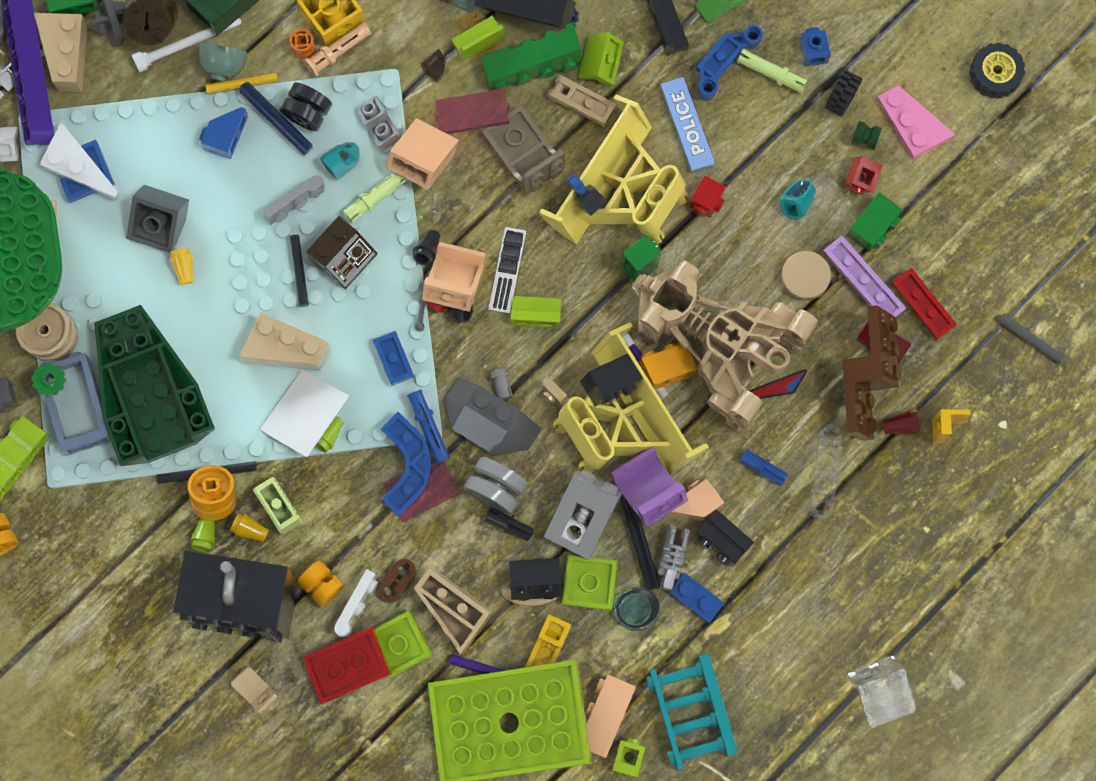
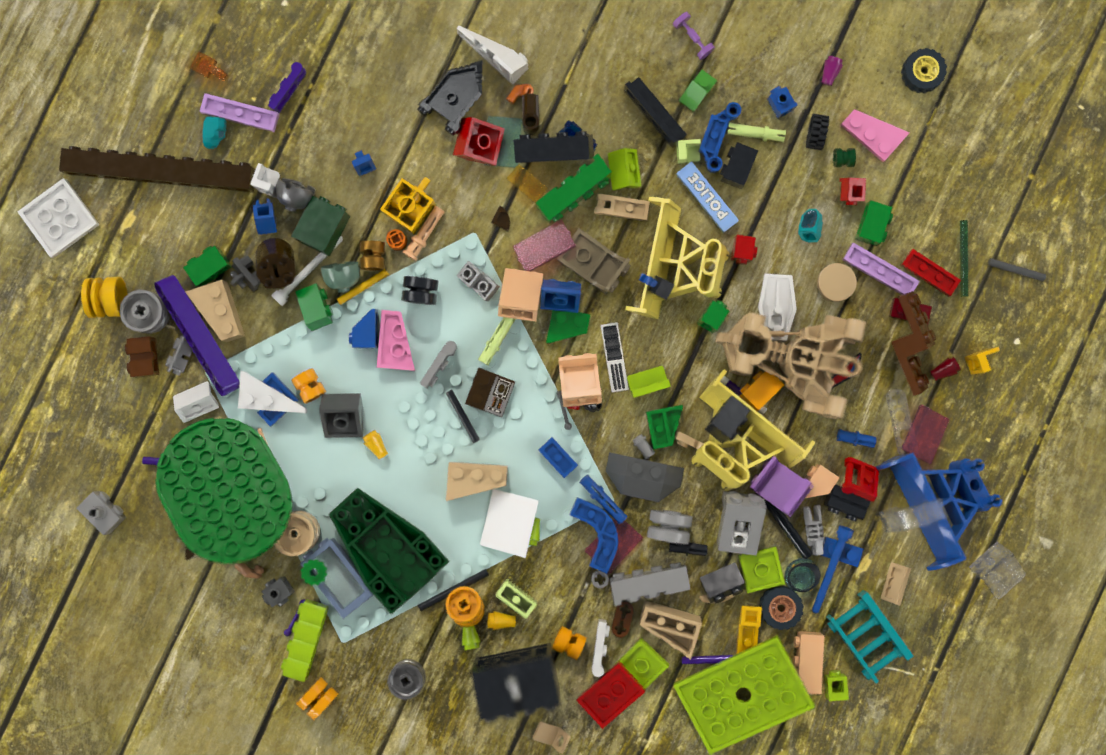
camera: 15 degrees left, 10 degrees up
dark blue axle [239,82,313,155] -> none
teal rock [320,142,359,180] -> none
black cone [413,230,441,266] -> none
lime panel [451,16,505,61] -> none
none -> light orange wheel [291,368,327,404]
none -> green brick [295,283,333,331]
none -> pearl gold wheel [359,241,385,271]
none -> bright pink wing [376,310,415,371]
none -> flat silver wheel [388,659,426,700]
none -> blue slope [540,279,581,313]
none -> green wing [546,310,591,344]
none -> light grey bush [591,570,609,588]
none -> light grey wedge [609,562,691,606]
none -> green wing [646,405,683,449]
none -> yellowish green panel [676,139,701,164]
none -> black brick [720,142,759,190]
none -> white piece [758,274,797,342]
none -> black wheel [759,586,804,630]
none -> blue piece [812,525,854,614]
none -> magenta cone [821,56,843,86]
none -> red plate [842,457,879,502]
none -> blue piece [876,453,1002,571]
none -> clear arch [878,498,948,532]
none -> tan plate [880,562,911,605]
none -> clear pink piece [901,404,949,464]
none -> clear green bar [960,220,969,297]

